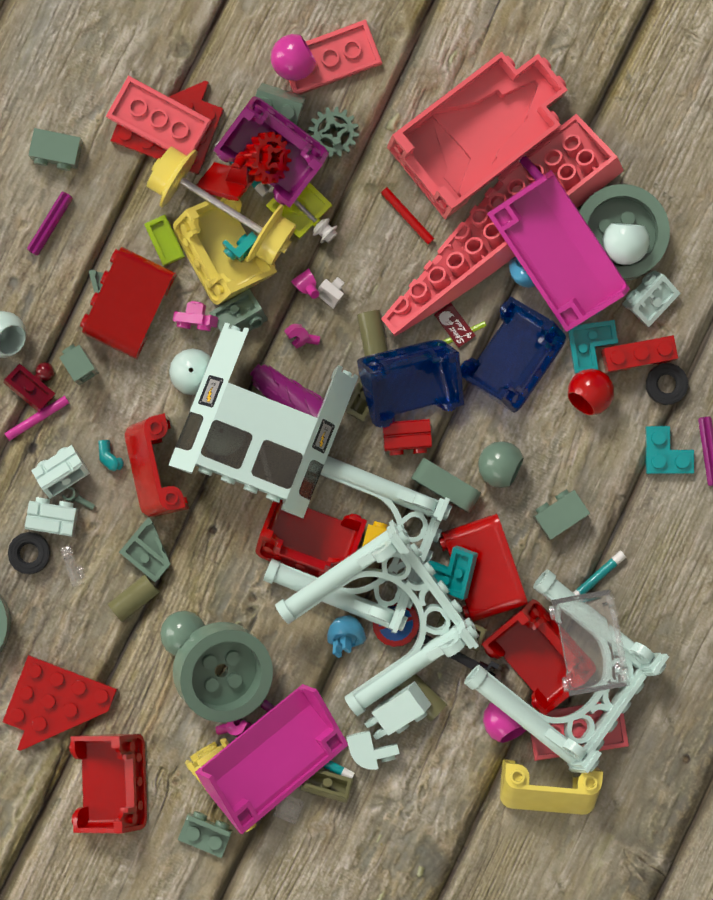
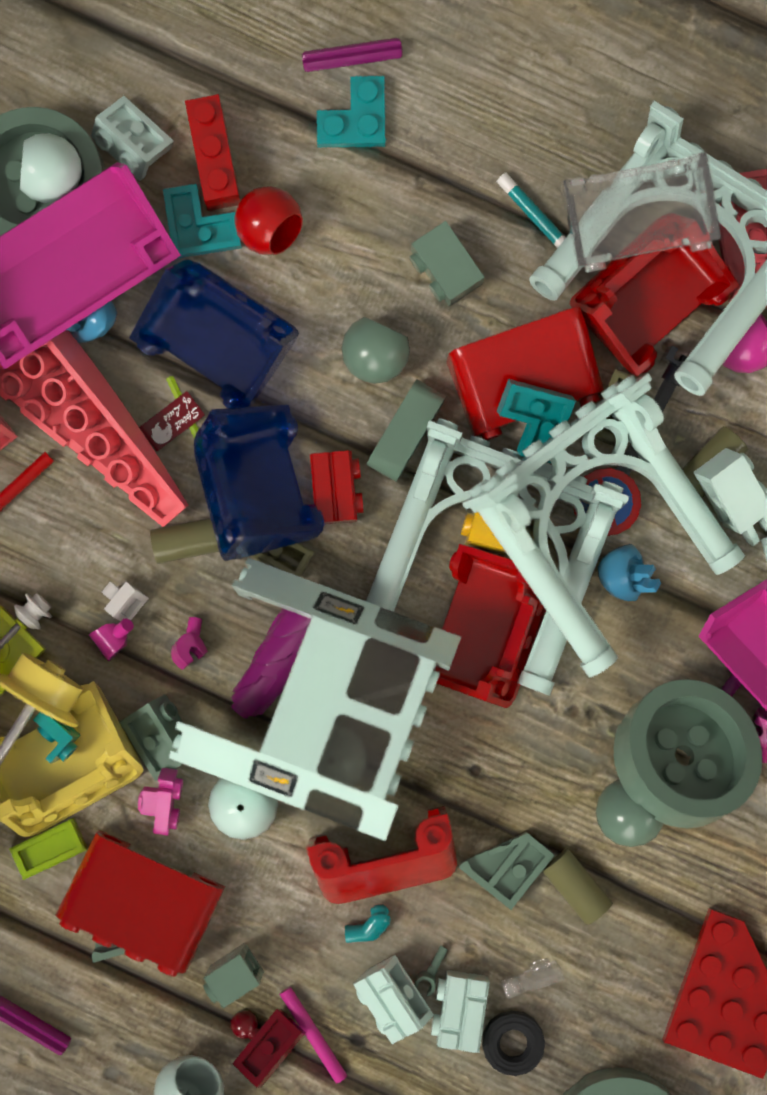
camera: 90 degrees left, 0 degrees up
black tyre [646,363,688,405] -> none

